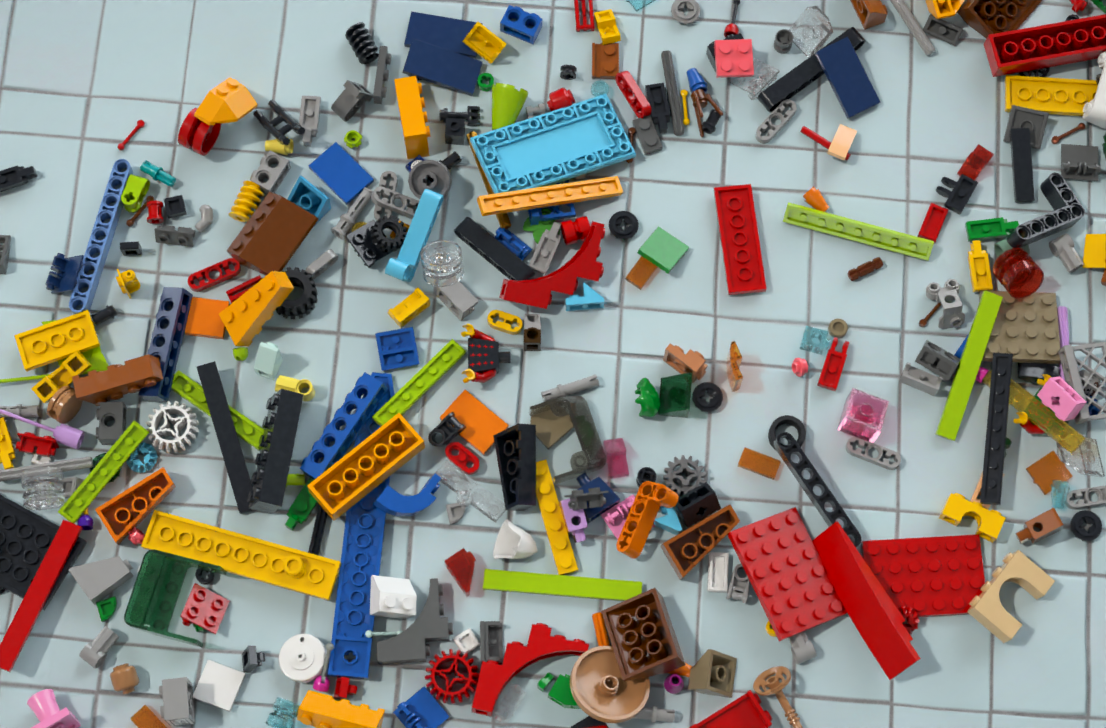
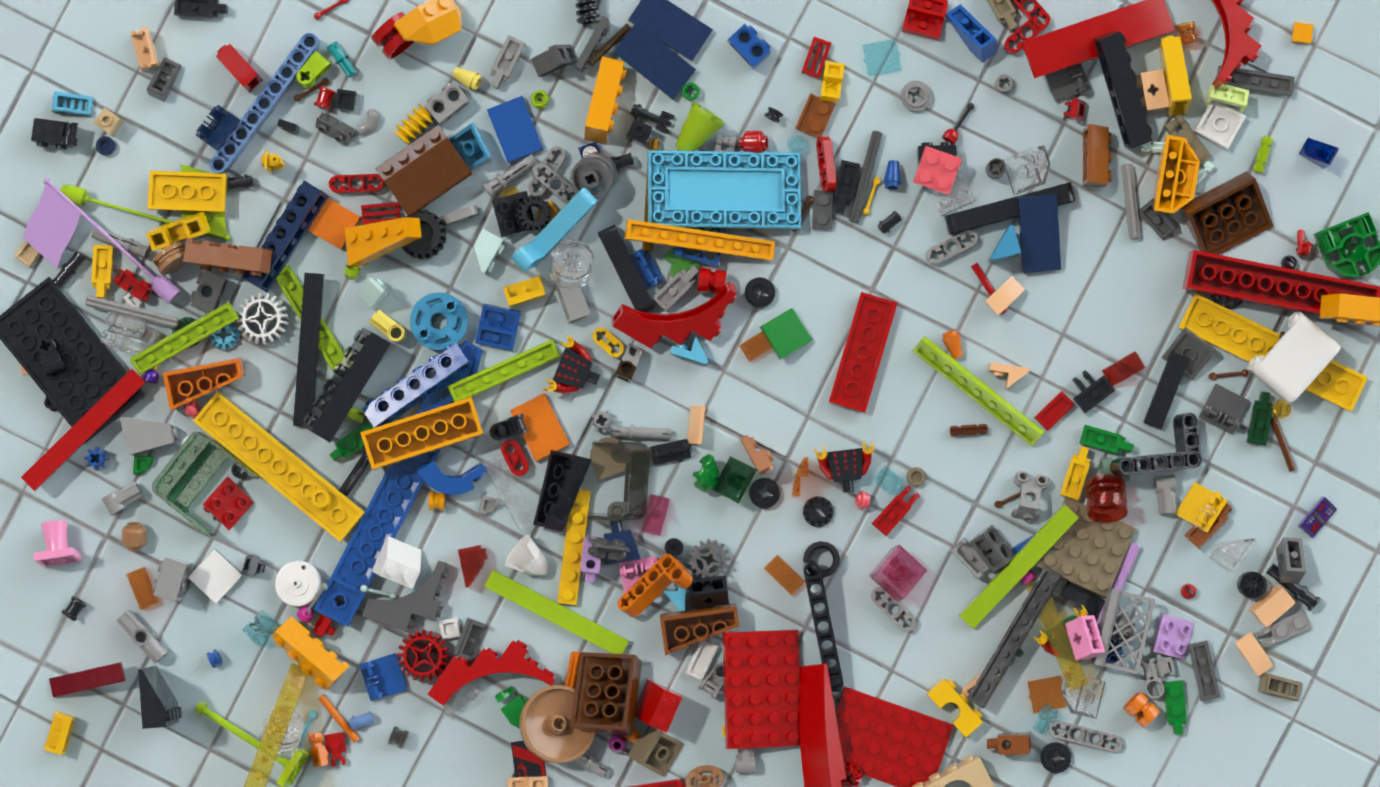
camera: 20 degrees right, 15 degrees up
black piece [253,99,305,145] -> none
yellow hinge [462,21,506,64] -> none
reddish brown plant [691,89,723,138] -> none
none -> blue gear [84,447,110,471]
none -> red slope [216,44,263,93]
none -> dark azure piece [410,292,468,350]
none -> light orange wheel [429,491,446,511]
none -> light aqua slope [474,229,505,275]
none -> dark brown bar [588,23,631,66]
none -> light grey gear [590,409,614,433]
none -> red slope [635,679,682,733]
none -> black hinge [650,439,691,465]
none -> light nougat slope [687,406,706,445]
none -> black gear [803,496,834,527]
none -> torso [814,441,874,493]
none -> dark azure slope [988,224,1021,263]
none -> light nougat slope [988,362,1029,389]

